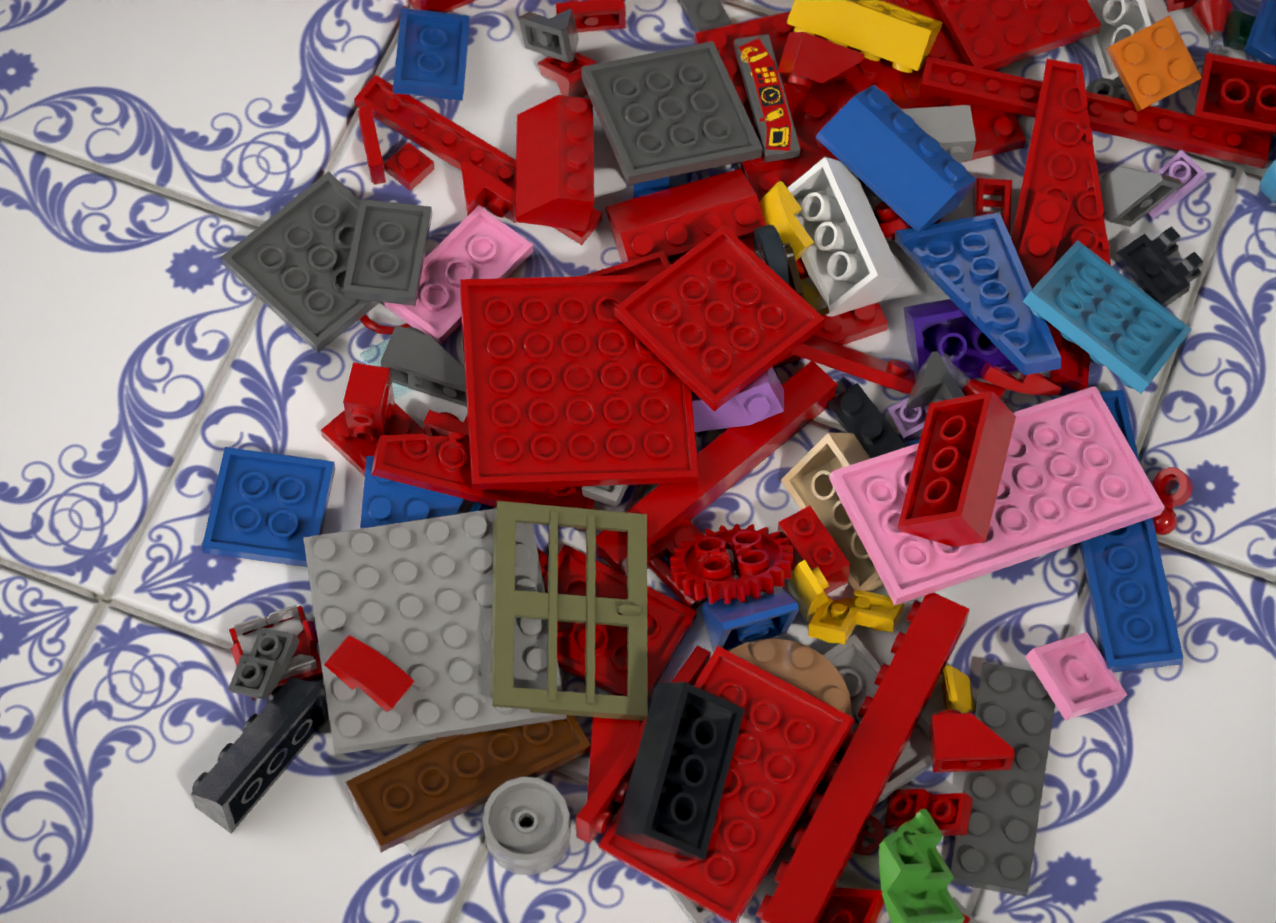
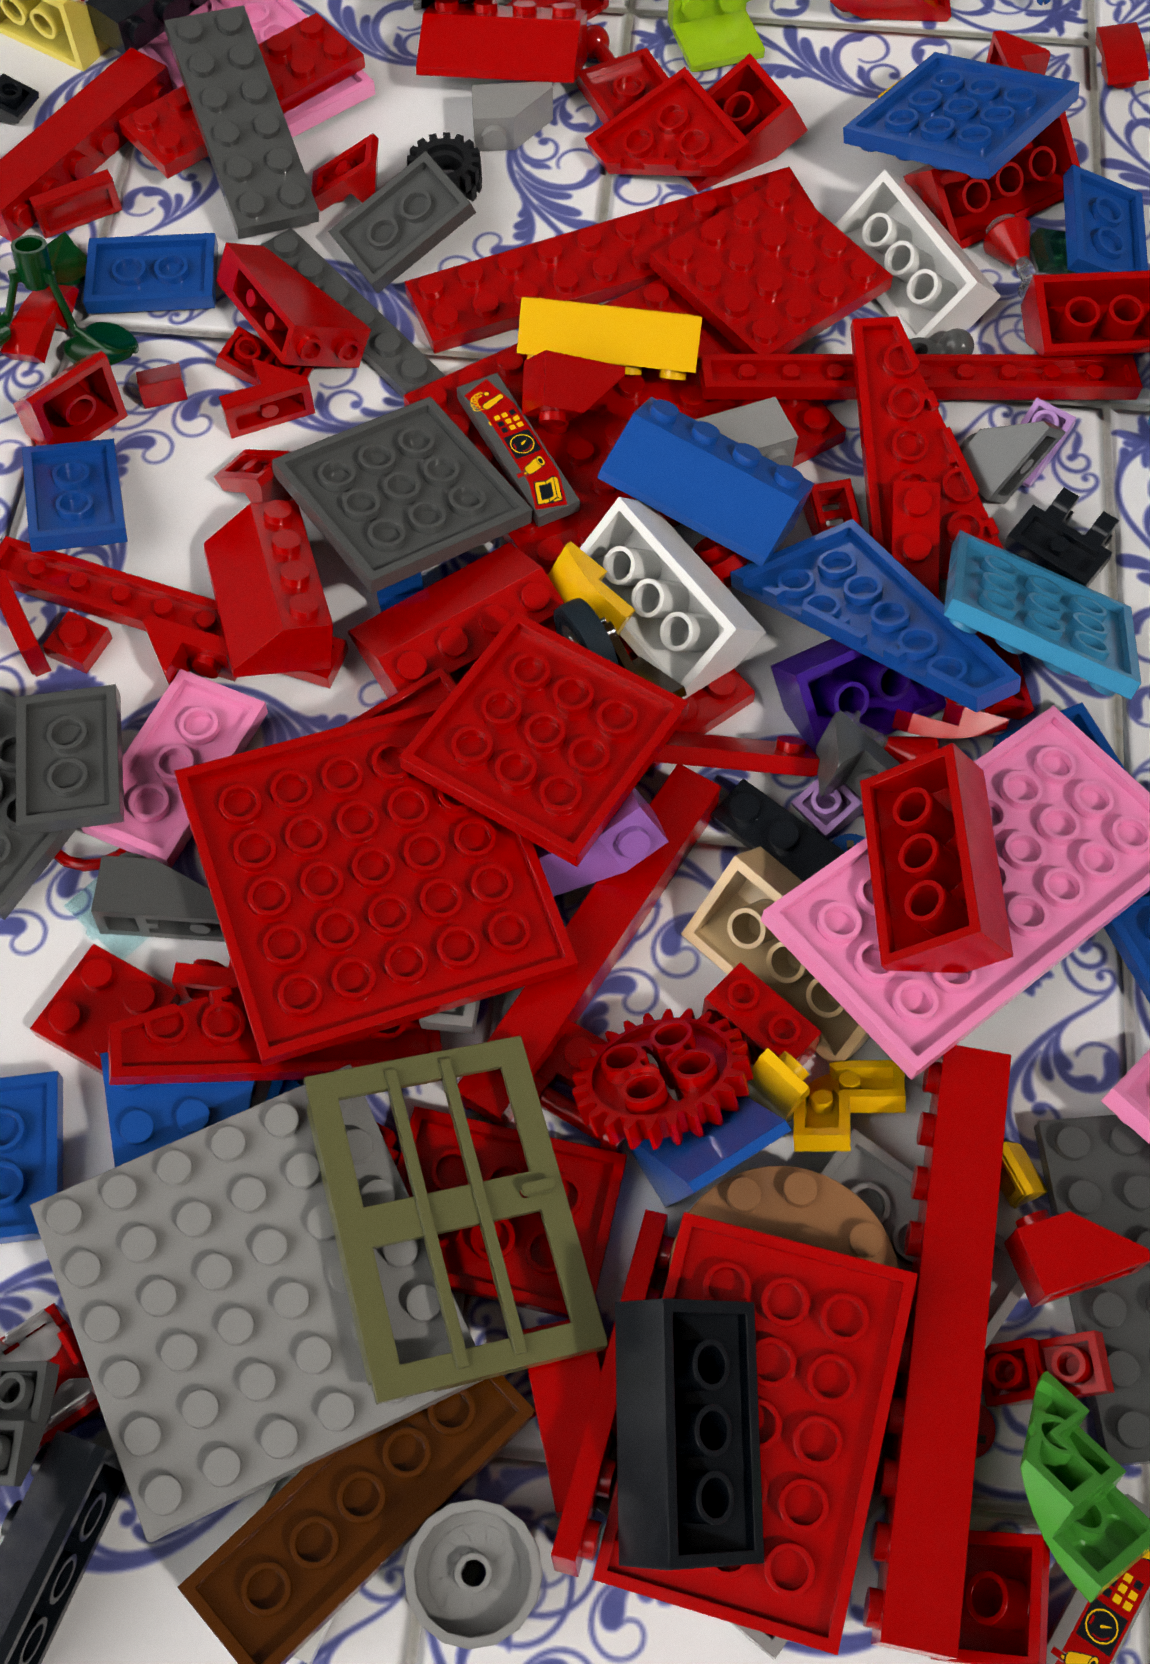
camera: 15 degrees left, 0 degrees up
red slope [324,635,415,712] -> none
red brick [343,362,395,442] -> none
dark grey slope [519,9,579,63] -> none
orange plate [1106,15,1202,112] -> none

